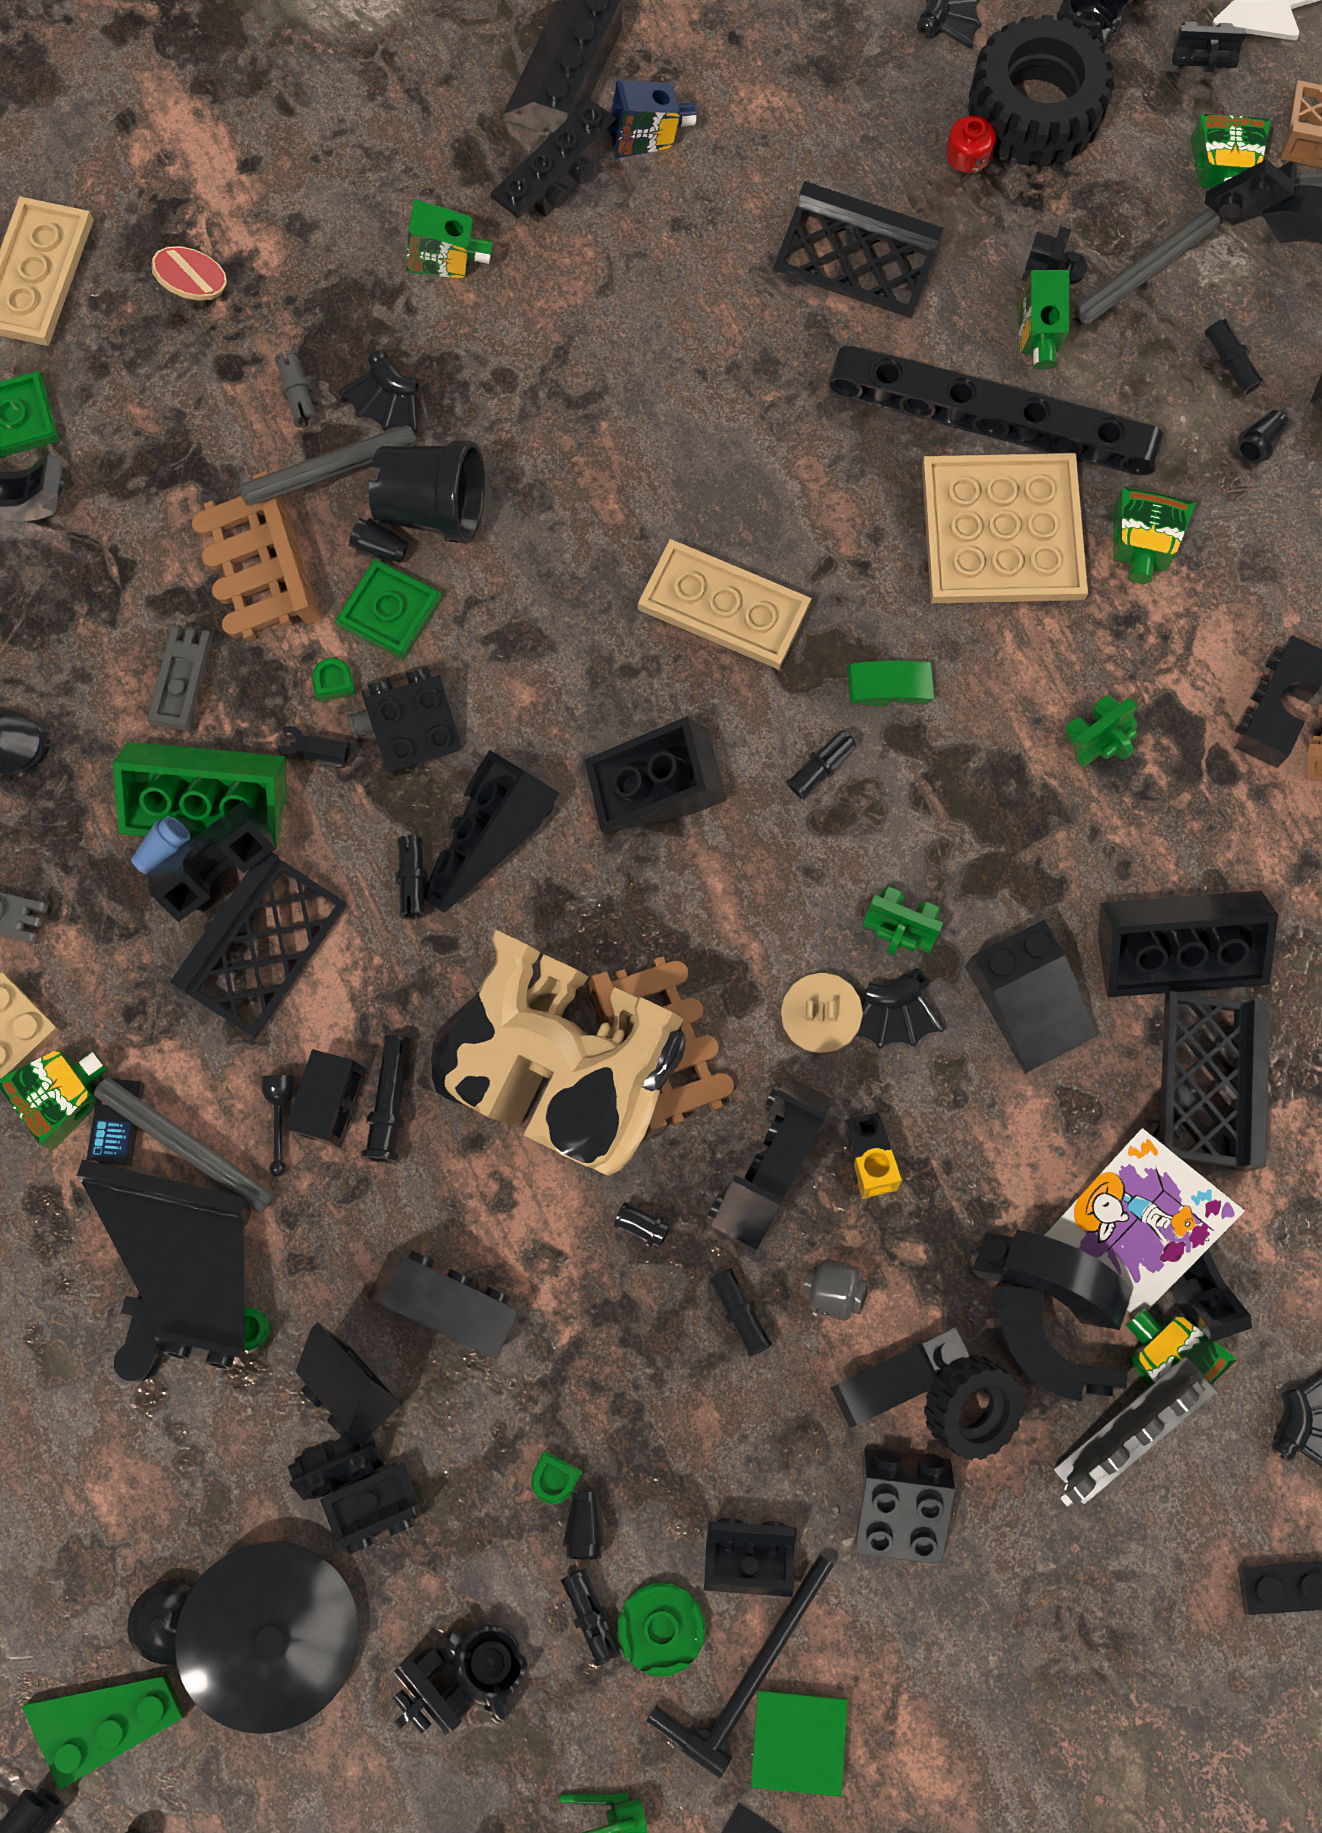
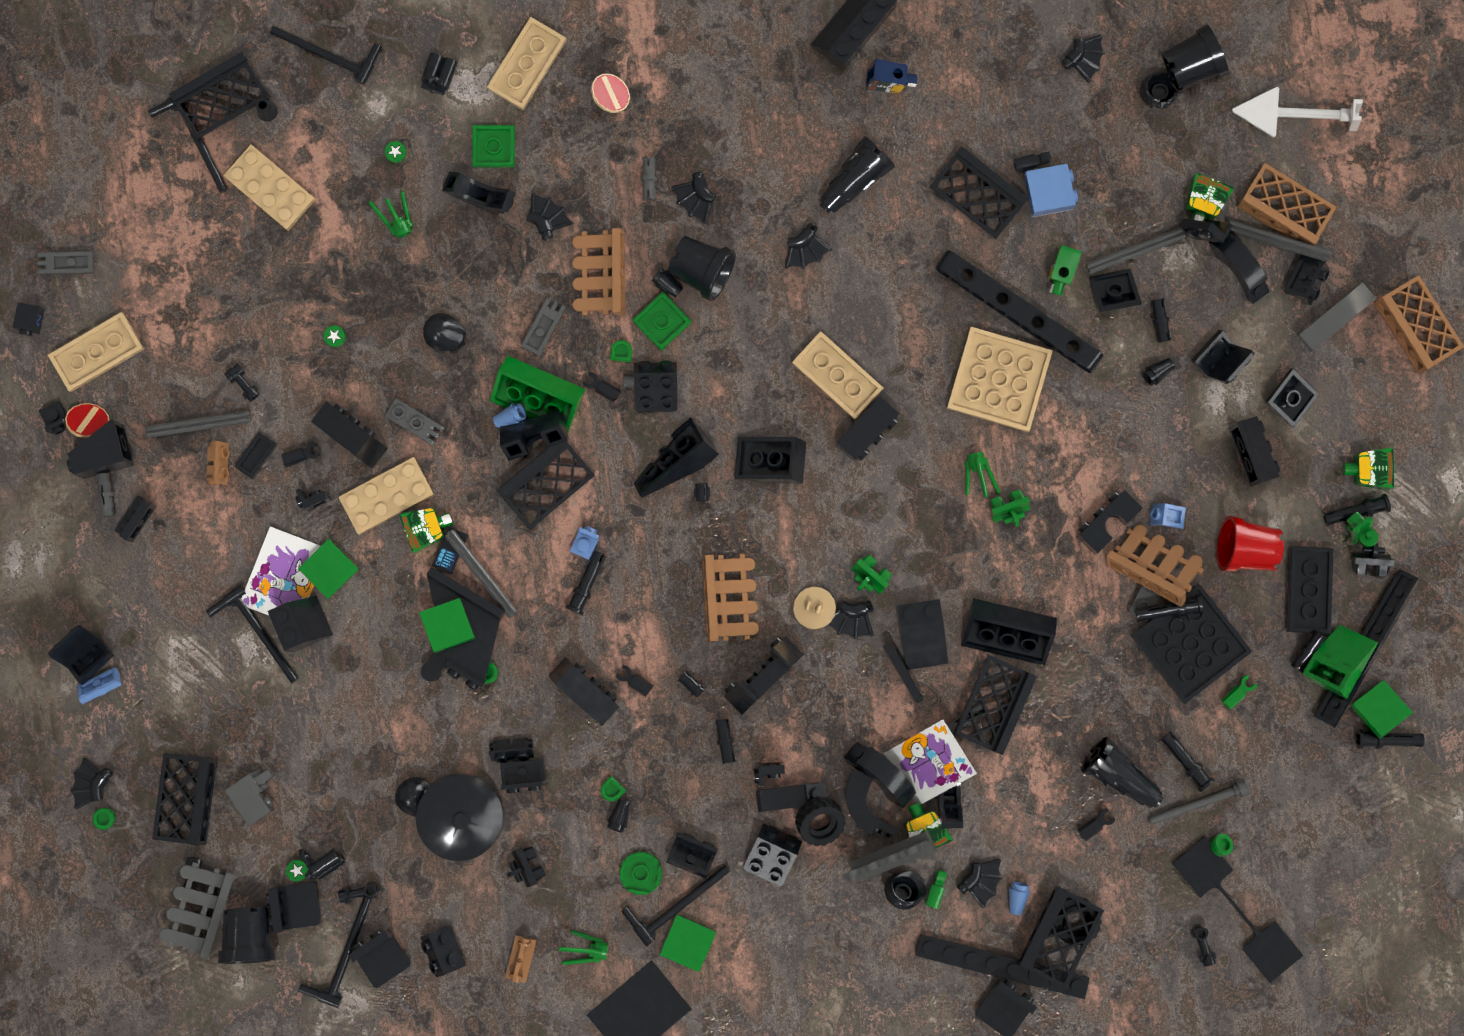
camera: 20 degrees right, 10 degrees up
green wing [21,1674,186,1790] -> none
dark grey axle [239,425,417,506] -> none
black hinge [261,1075,295,1177] -> none
black hinge [285,1049,367,1148] -> none
black slope [295,1322,401,1442] -> none
black pin [395,835,428,920] -> none
green torso [406,199,493,278] -> none
tan animal [431,930,685,1176] -> none
black hair [436,1624,528,1724] -> none
black bracket [491,98,617,219] -> none
black pin [560,1568,621,1667] -> none
black axle [786,730,856,800] -> none
dark grey head [803,1259,869,1321] -> none
leg [844,1112,902,1199] -> none
green slope [847,661,934,707] -> none
red head [945,115,996,174] -> none
black tyre [968,15,1115,166] -> none
black hips [1022,226,1087,284] -> none
torso [1113,486,1196,584] -> none
black hips [1172,21,1246,72] -> none
none -> green tile [419,598,475,653]
none -> black arm [527,193,573,241]
none -> medium blue bracket [570,526,600,560]
none -> black bar [616,665,654,697]
none -> black bar [694,483,710,503]
none -> black bracket [754,762,785,788]
none -> black arm [785,223,832,269]
none -> black cone [820,136,895,214]
none -> black brick [836,396,899,462]
none -> black tile [883,644,924,704]
none -> black hat [884,871,926,910]
none -> green bar [925,870,947,909]
none -> green plant [964,452,1000,498]
none -> black bar [1013,151,1052,173]
none -> medium blue piece [1023,164,1078,217]
none -> black slope [1089,269,1142,313]

